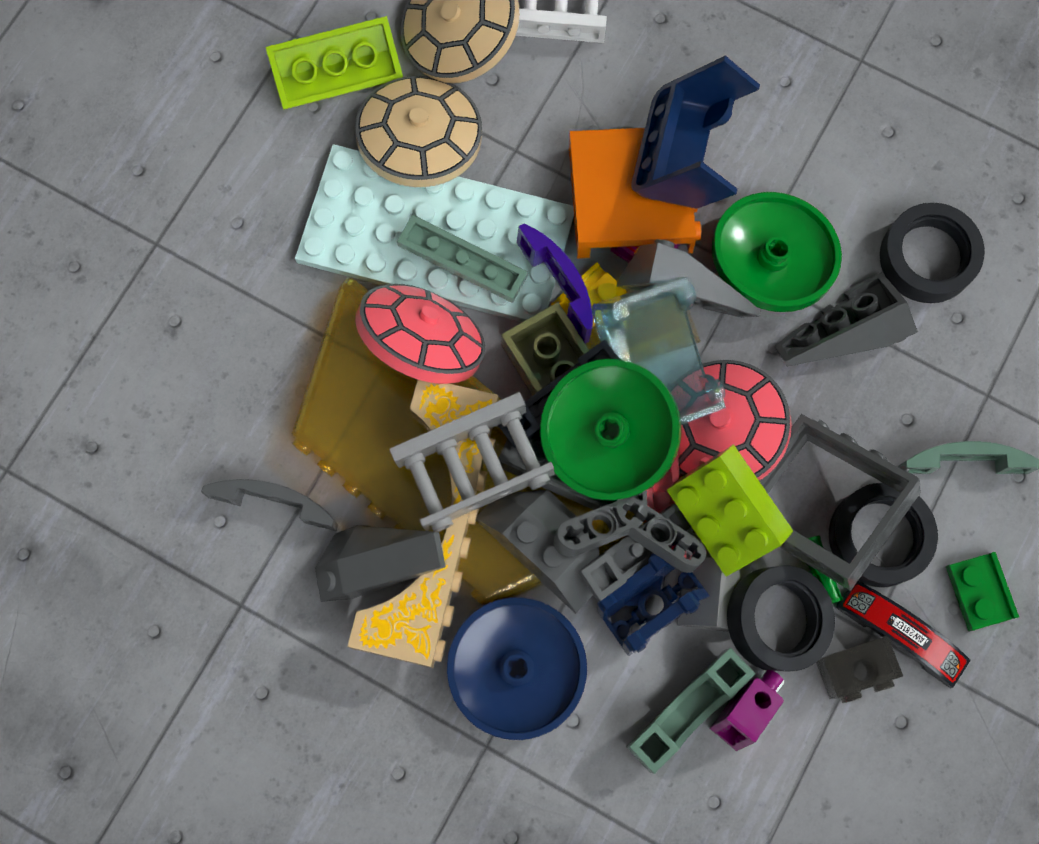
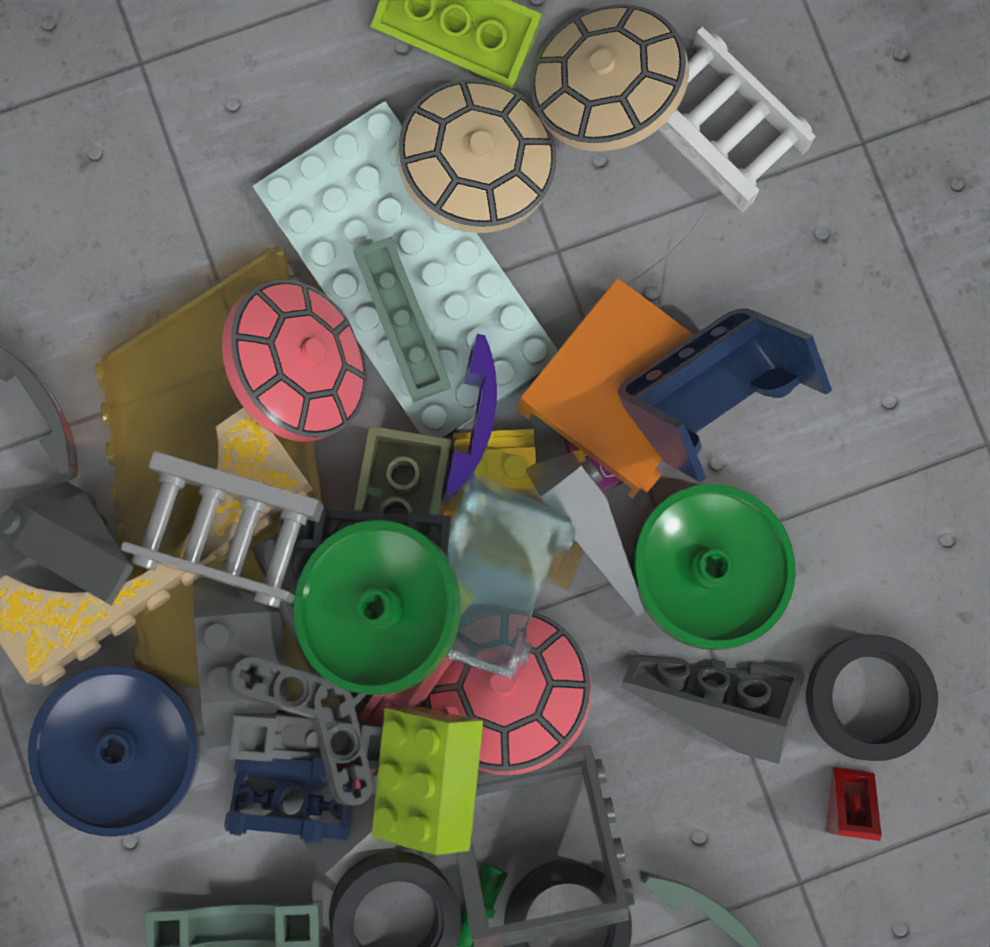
camera: 40 degrees right, 5 degrees up
none -> red slope [826,767,882,841]

